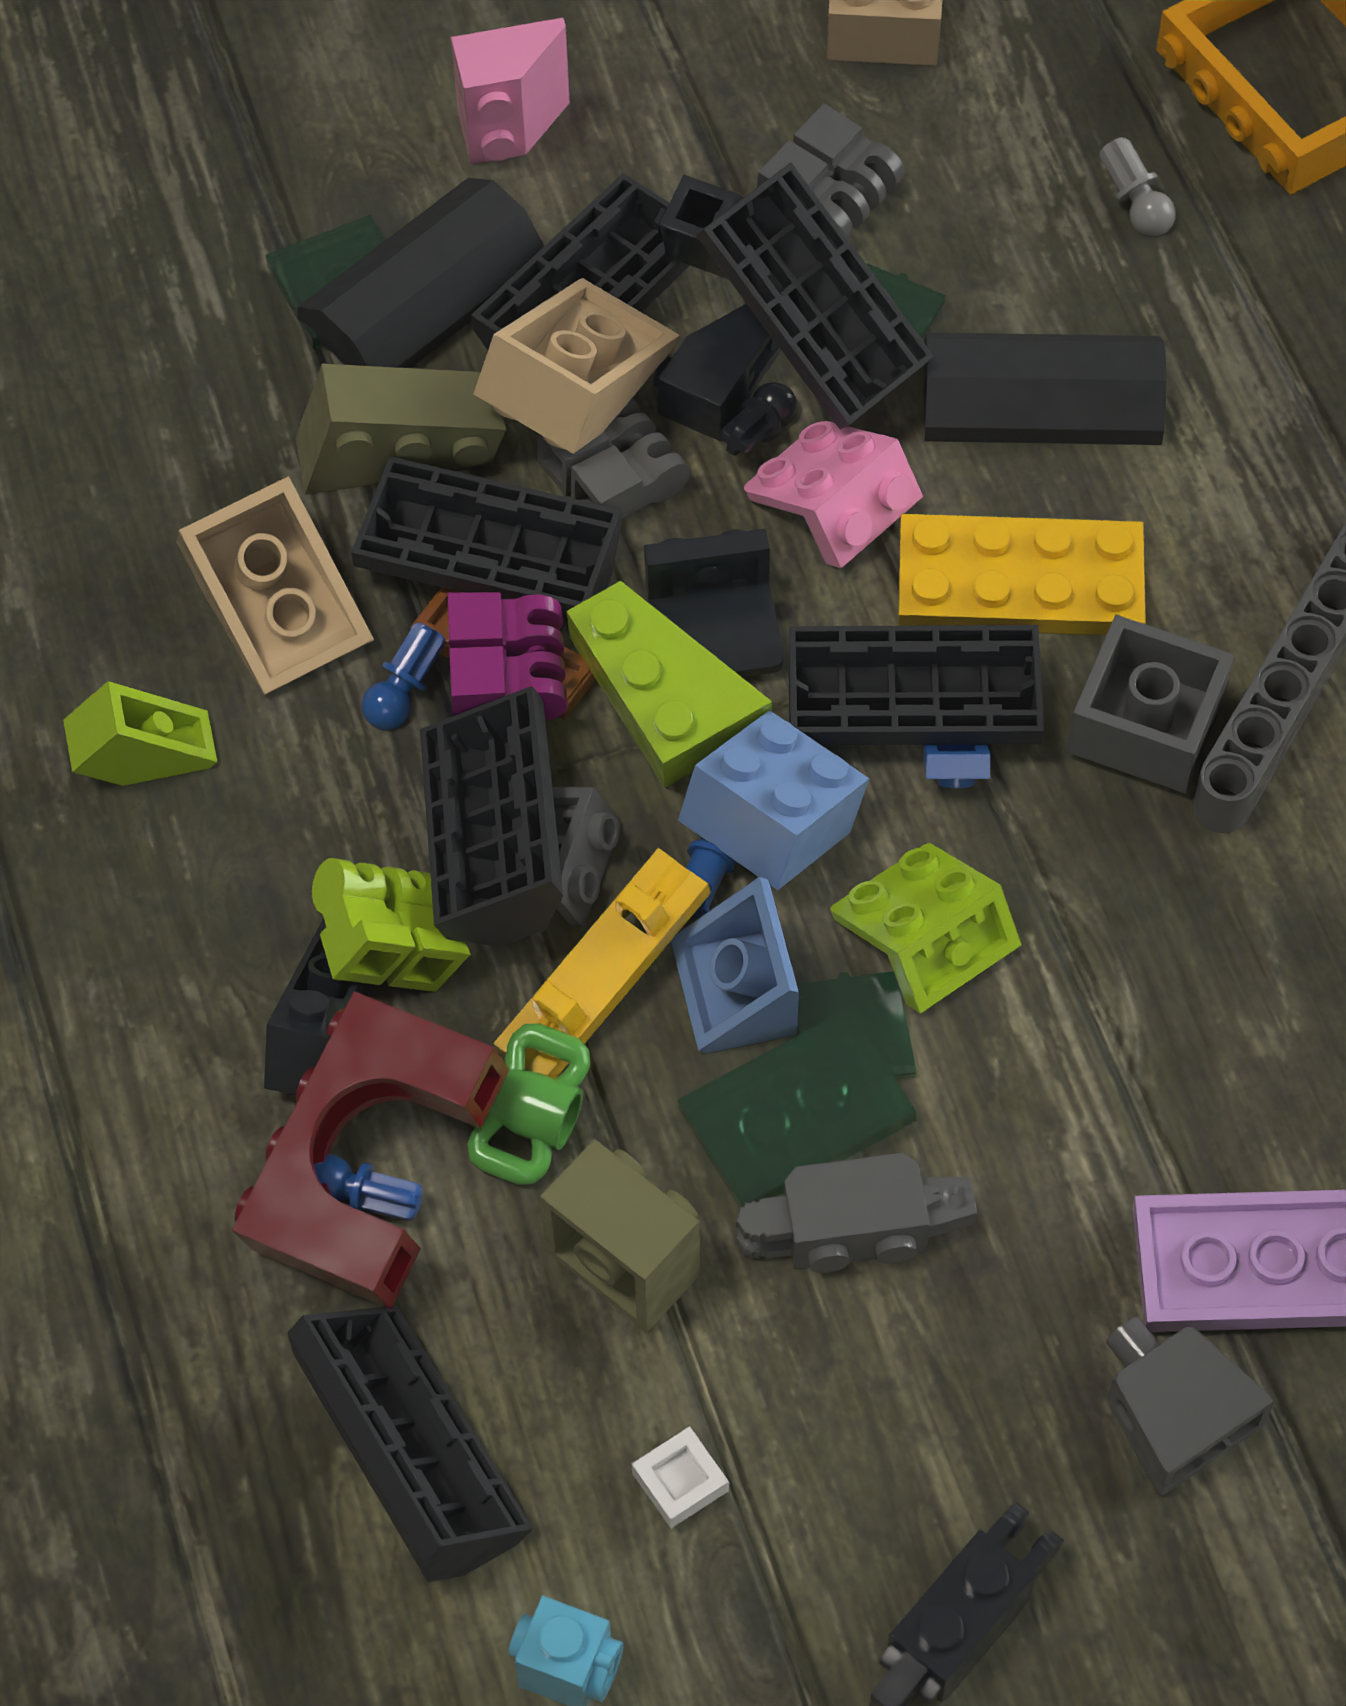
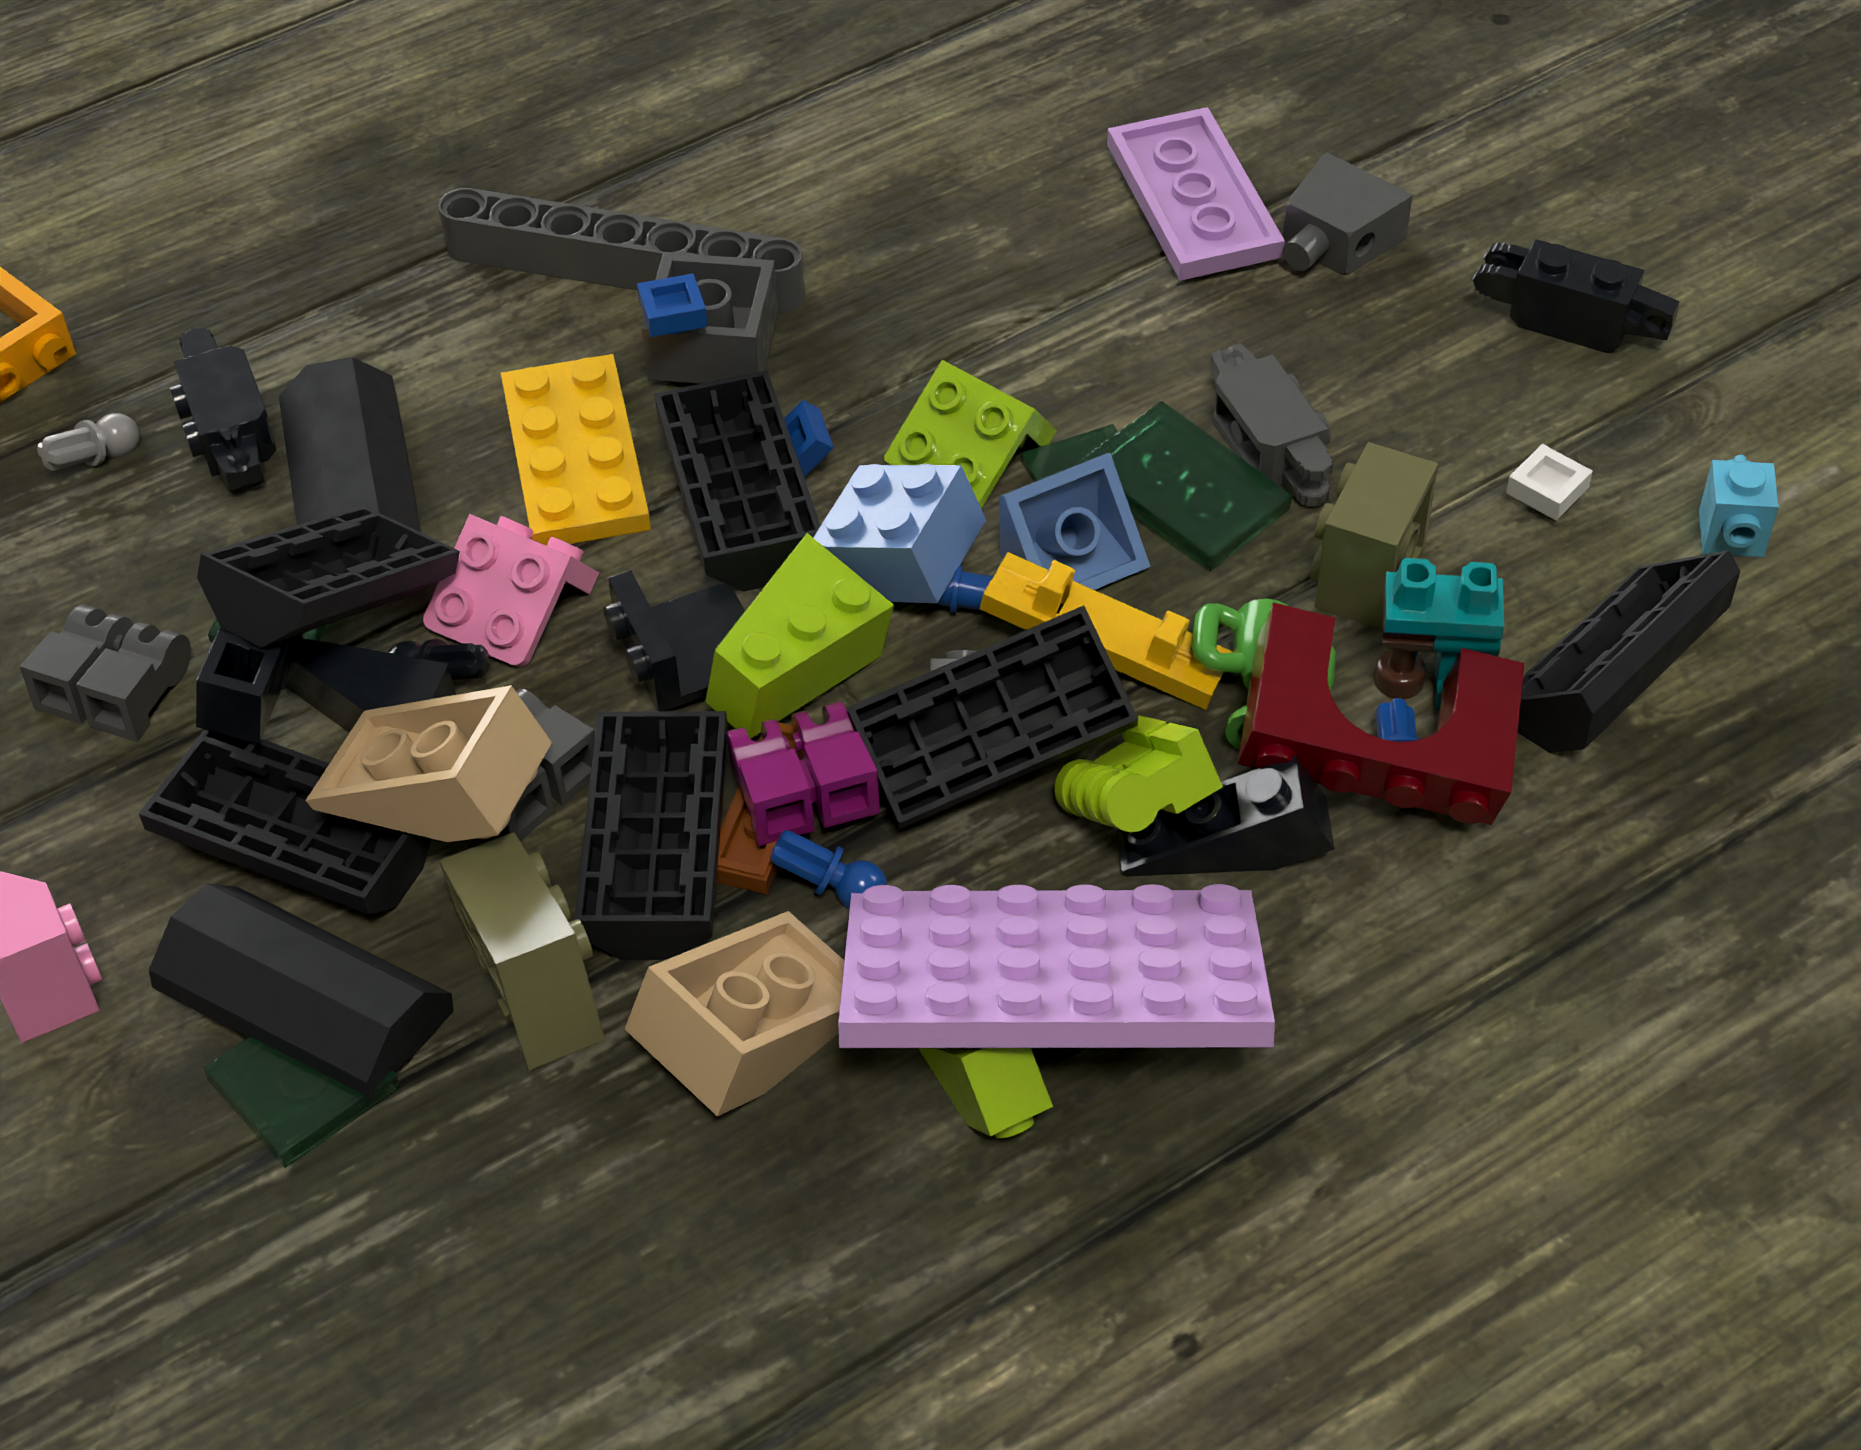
camera: 105 degrees left, 10 degrees down
none -> black hinge [170,327,277,490]
none -> blue plate [637,273,708,337]
none -> lavender plate [838,884,1275,1048]
none -> teal hips [1374,558,1504,710]

